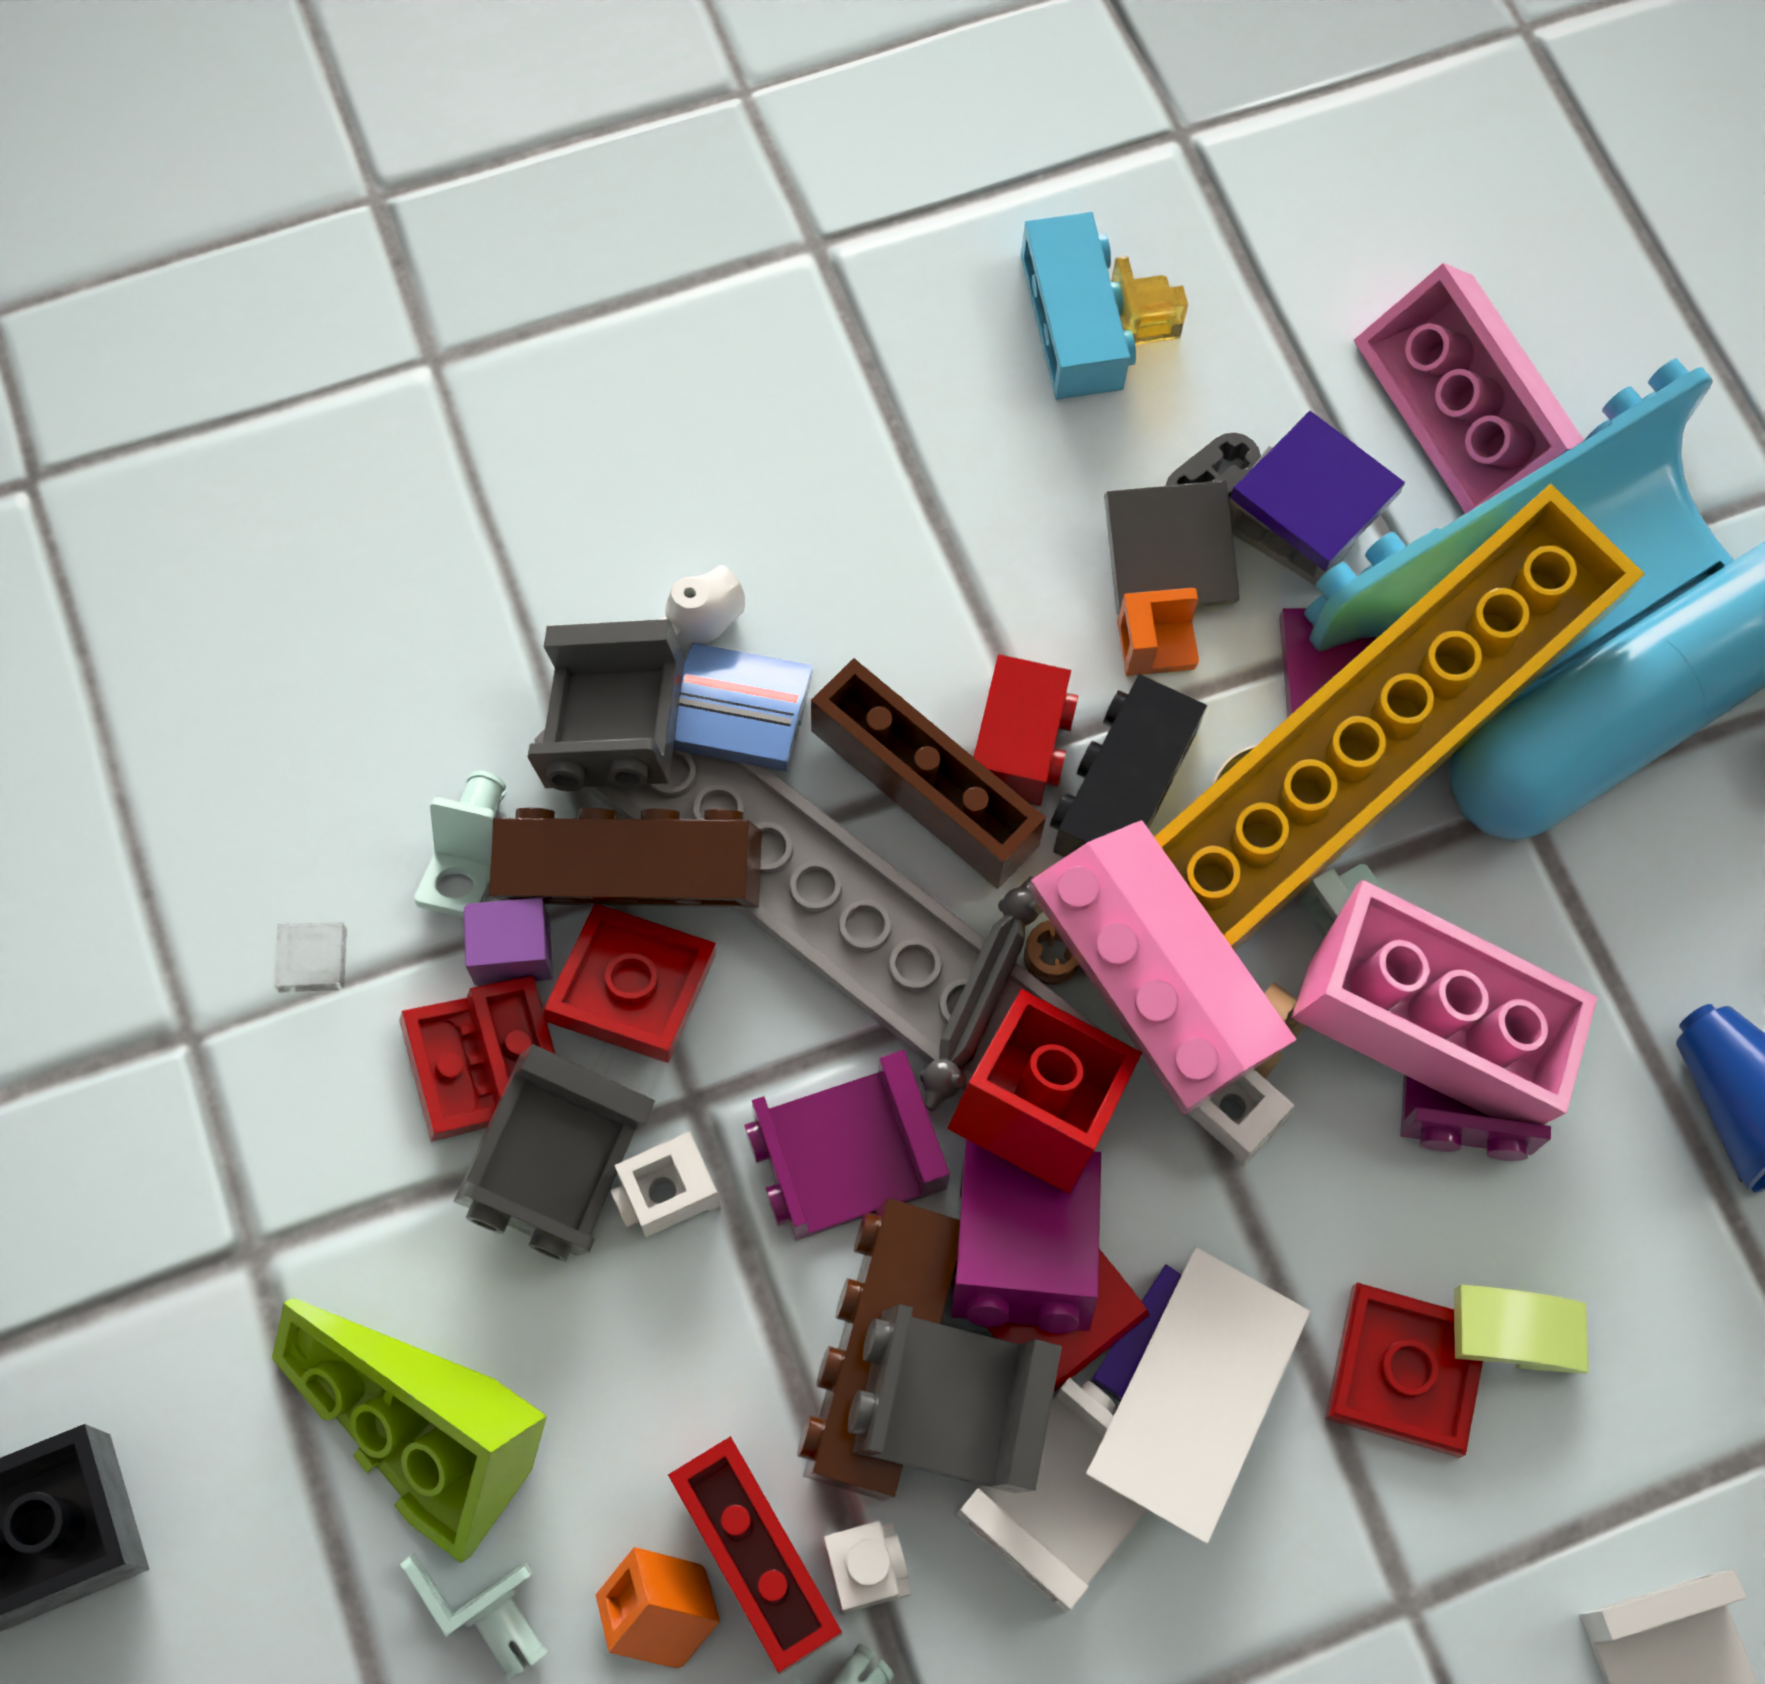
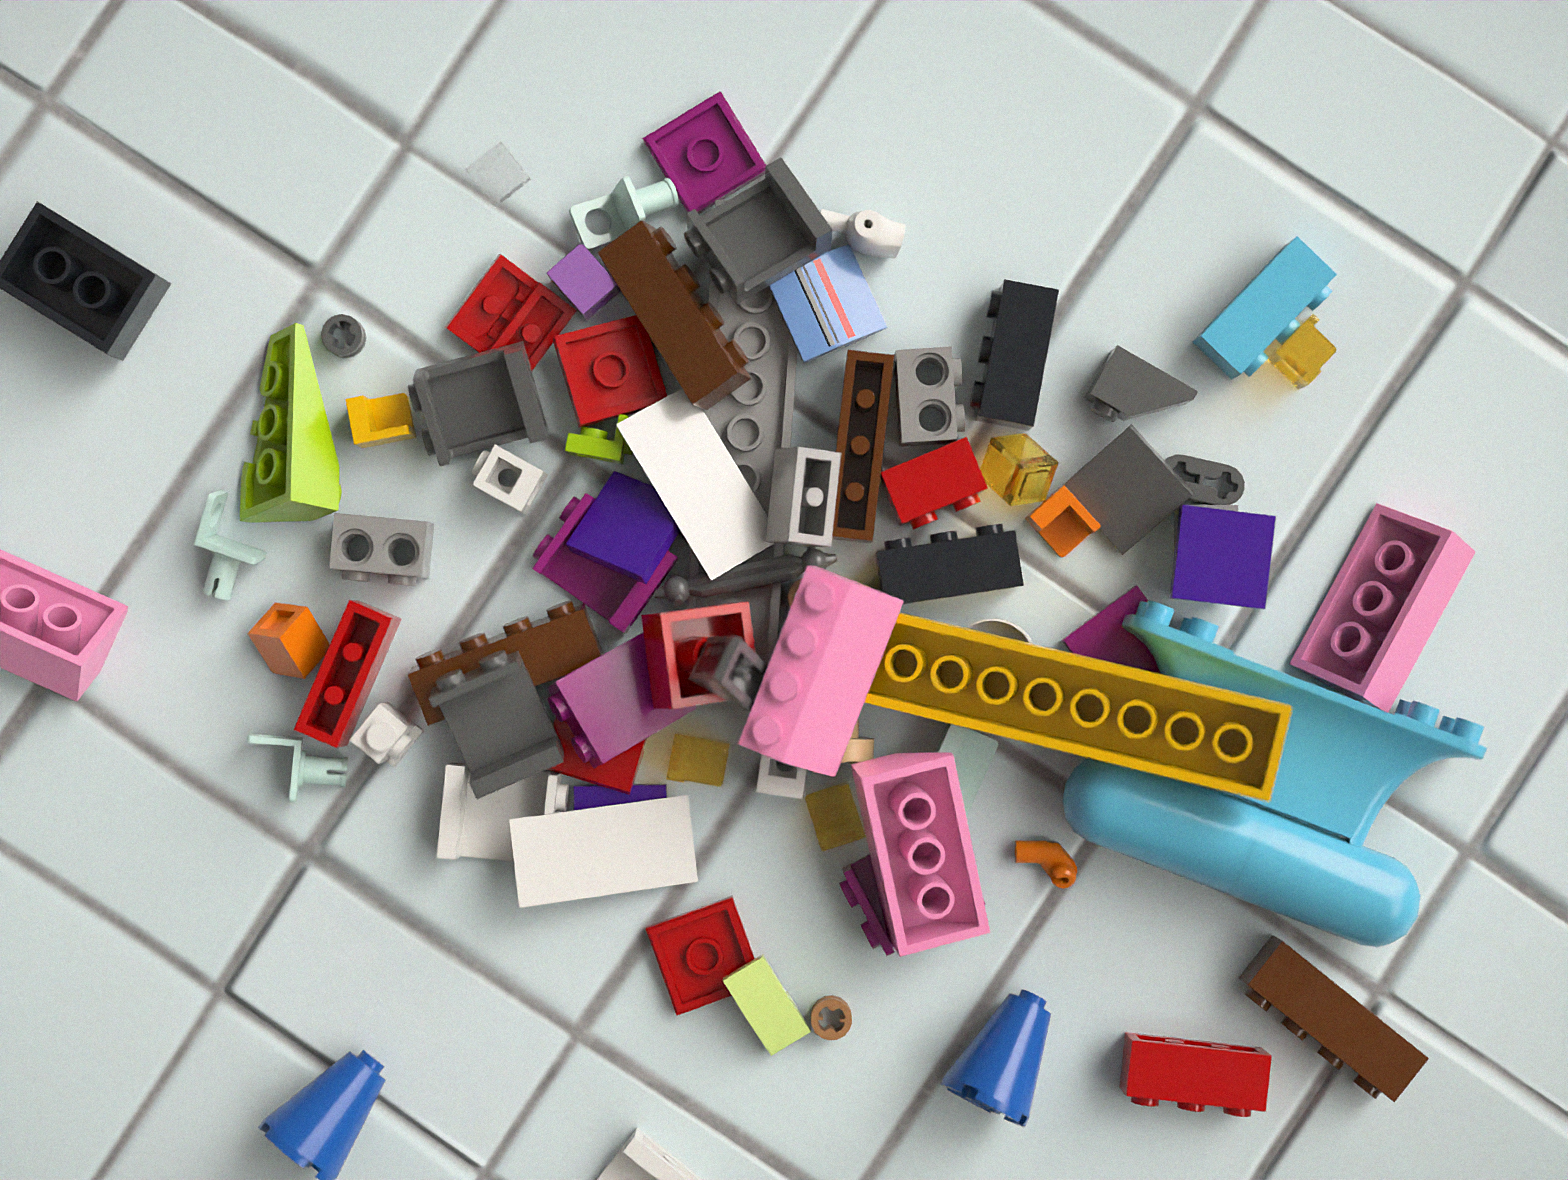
camera: 55 degrees right, 20 degrees up
none -> dark grey bush [321,314,367,358]
none -> light grey brick [329,513,434,586]
none -> yellow panel [345,393,416,448]
none -> lime bracket [565,414,633,465]
none -> dark purple tile [566,470,680,584]
none -> white sticker [616,389,774,580]
none -> magenta tile [642,91,766,214]
none -> clear yellow panel [666,732,731,787]
none -> dark grey slope [688,636,768,712]
none -> light grey brick [765,447,841,547]
none -> clear yellow panel [805,781,866,852]
none -> medium nougat bush [810,995,852,1040]
none -> light grey brick [894,346,965,447]
none -> black brick [969,279,1059,431]
none -> clear yellow panel [980,433,1059,506]
none -> orange arm [1014,840,1078,889]
none -> dark grey slope [1084,345,1198,422]

